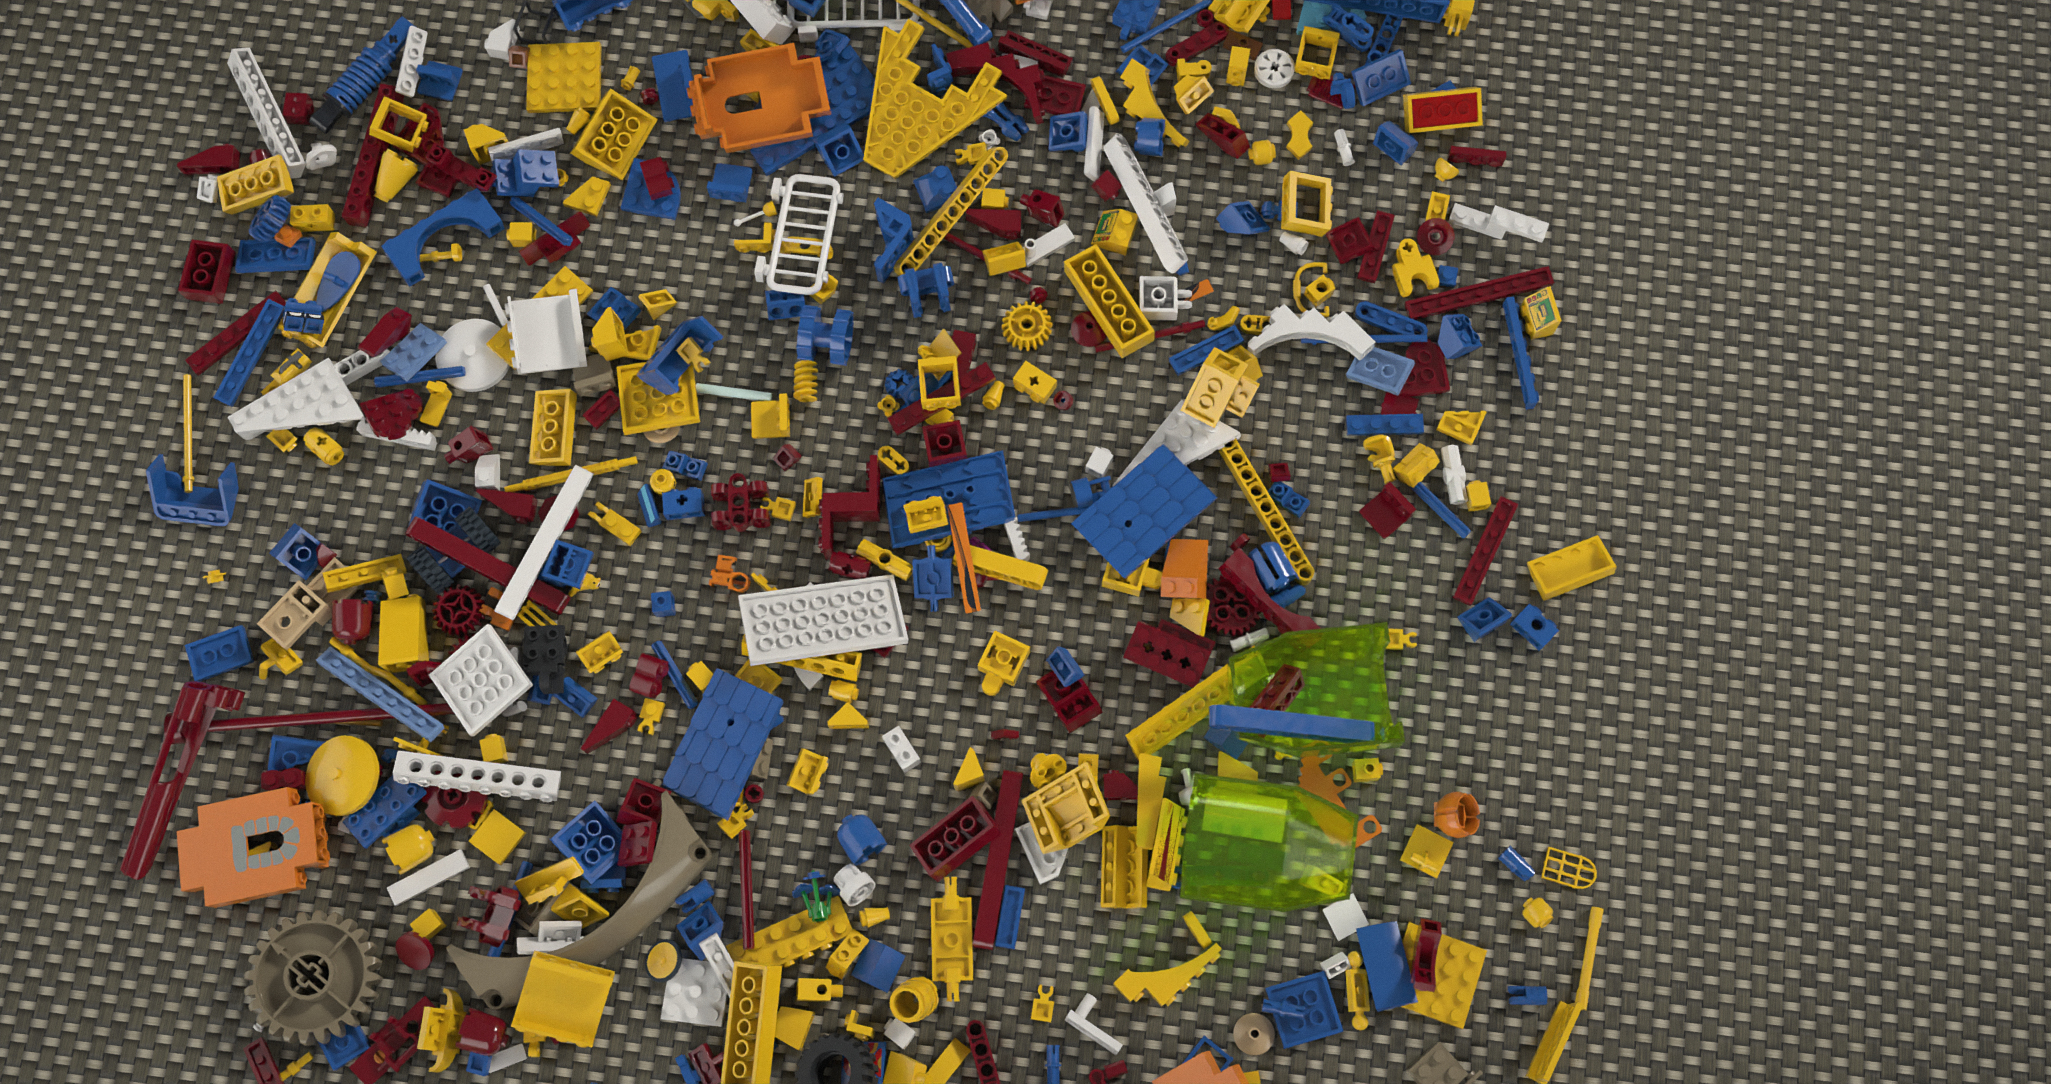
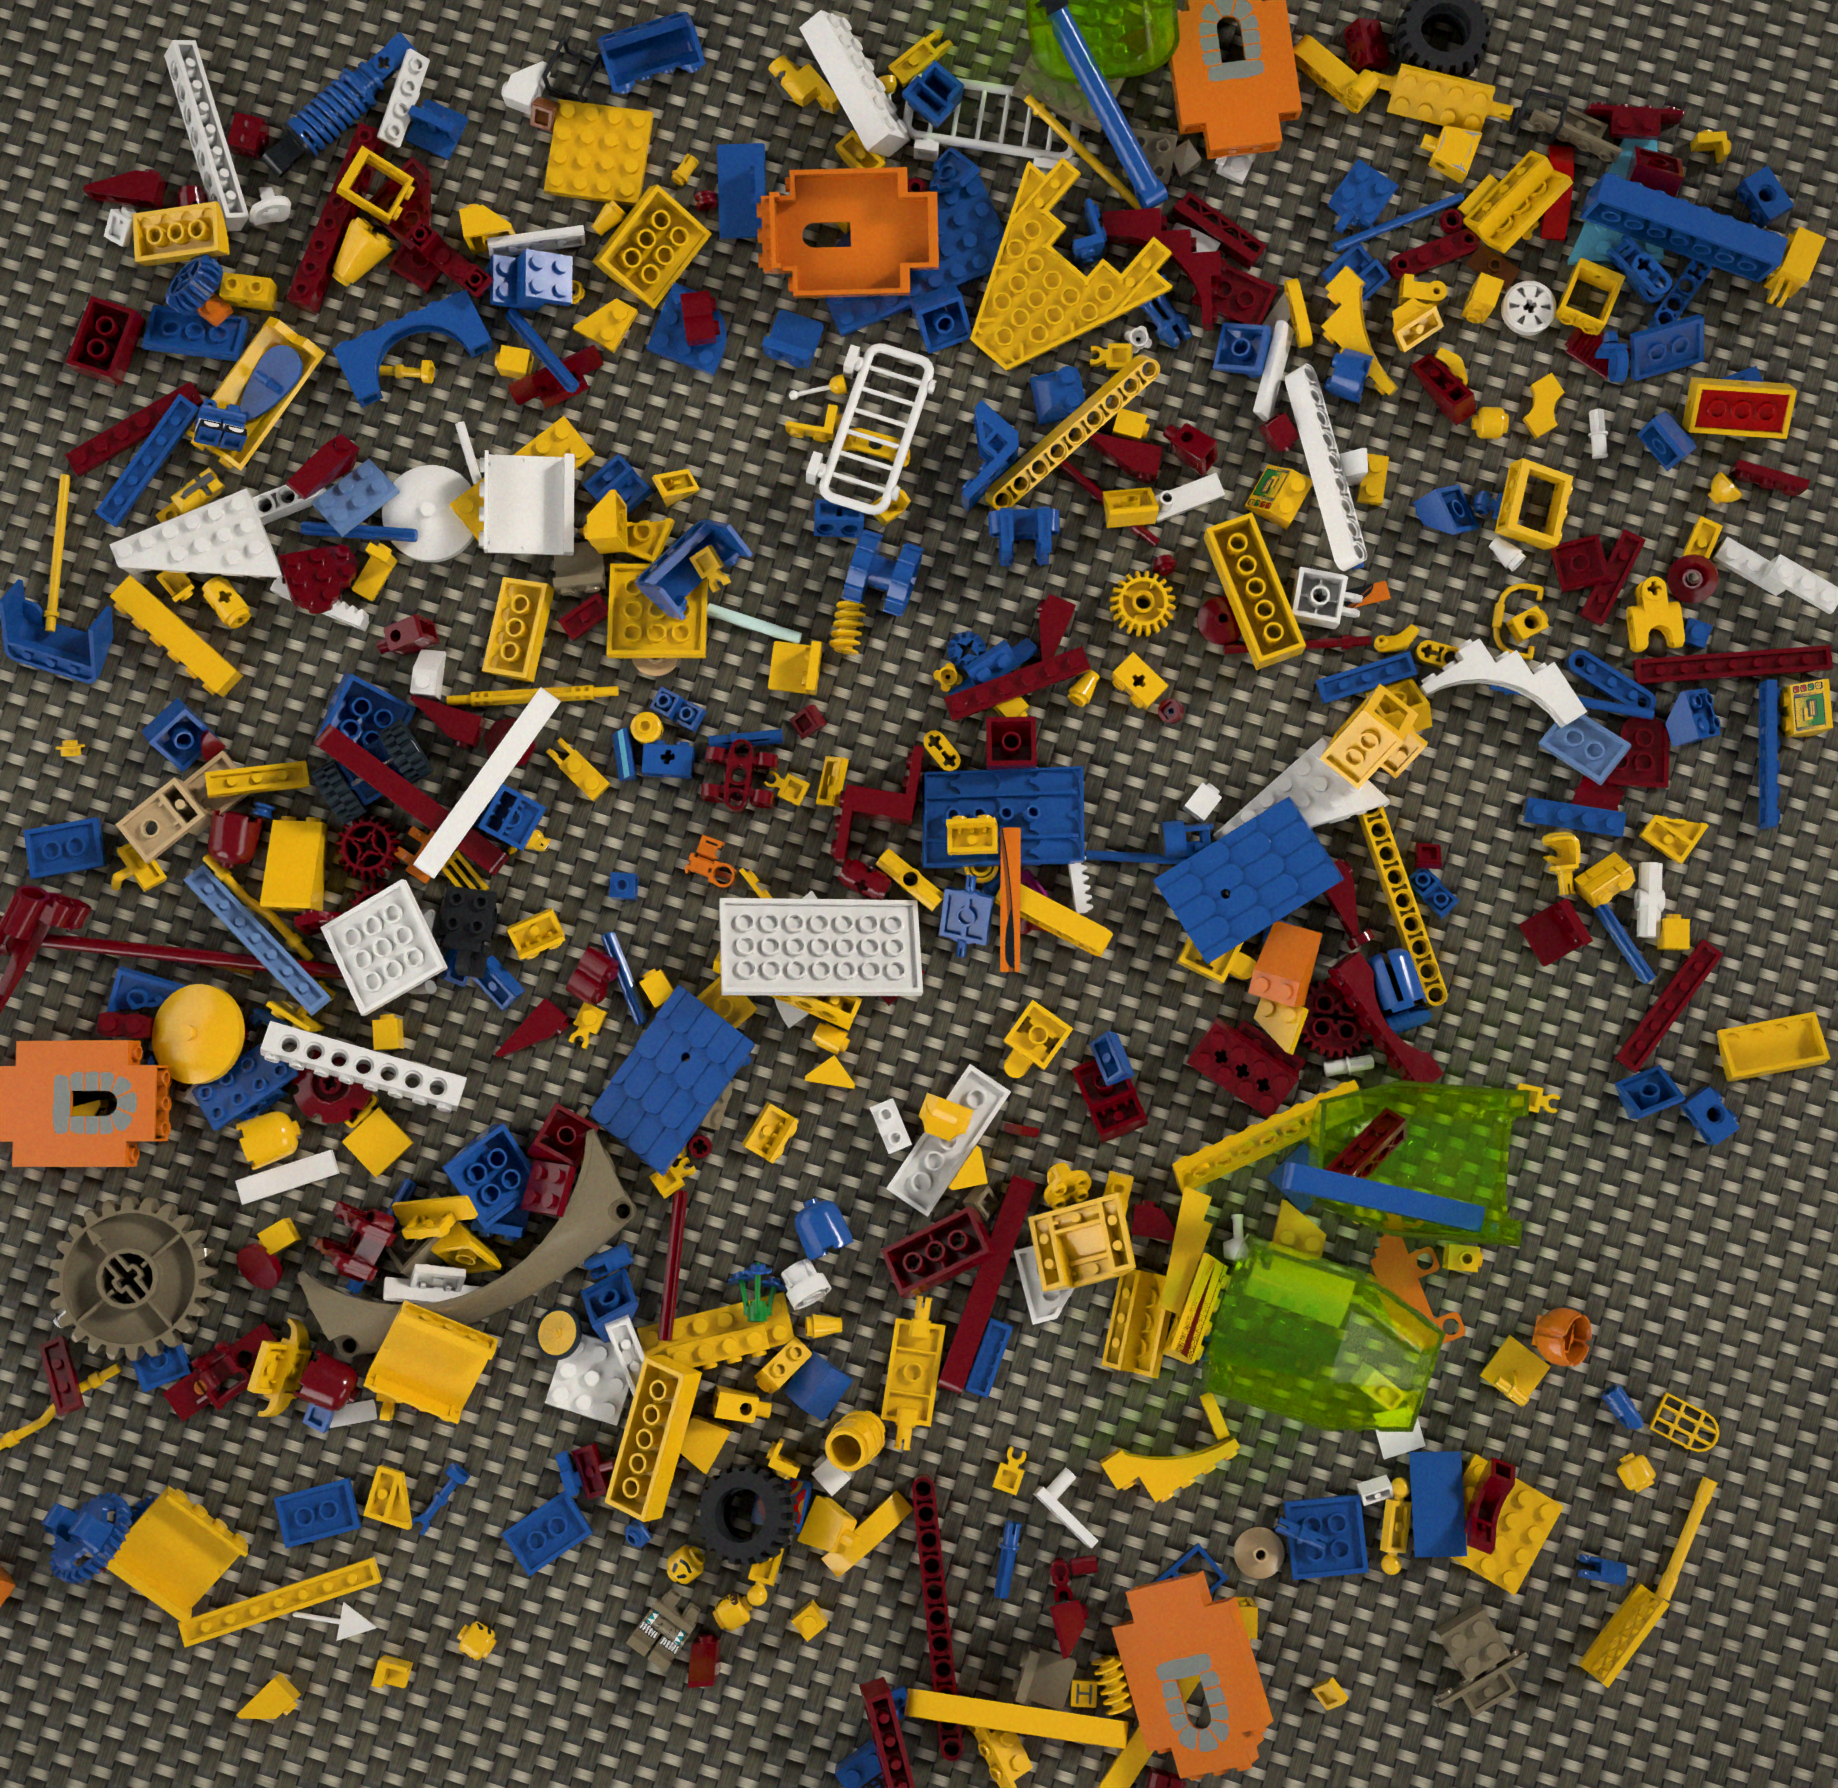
camera: 10 degrees right, 10 degrees up
yellow brick [380,567,409,600] -> none
yellow hinge [918,329,961,381] -> none
yellow window [918,356,961,411] -> none
none -> yellow brick [110,575,243,697]
none -> blue pin [708,728,783,749]
none -> white plate [886,1064,1011,1217]
none -> yellow slope [919,1093,974,1141]
none -> dark red slope [1322,858,1359,939]
none -> yellow plate [1357,453,1389,506]

